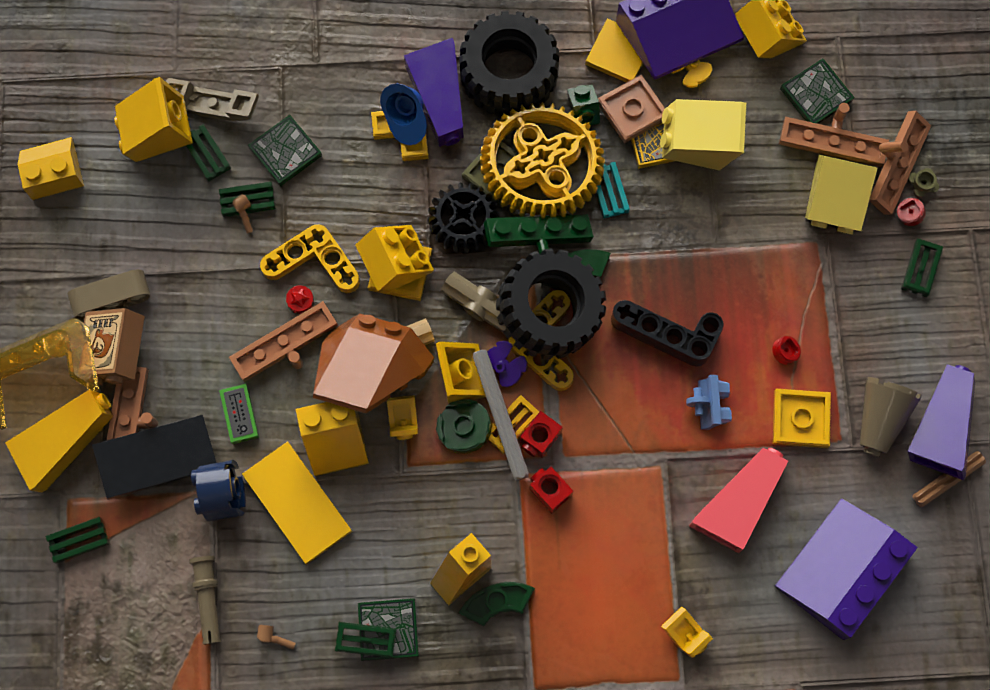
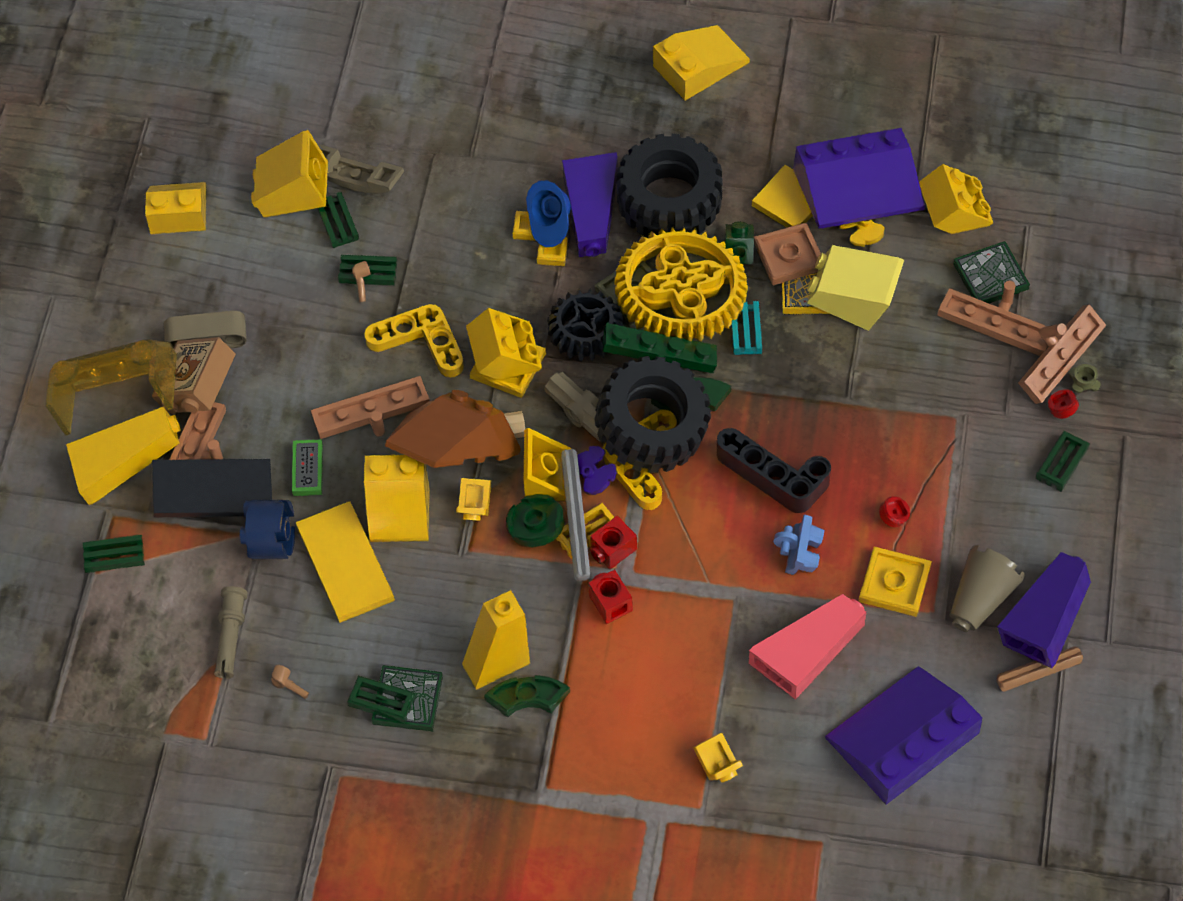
camera: 15 degrees right, 15 degrees down
tile [248,115,322,187] -> none
red tile [286,285,314,314] -> none
light yellow slope [805,154,878,234] -> none

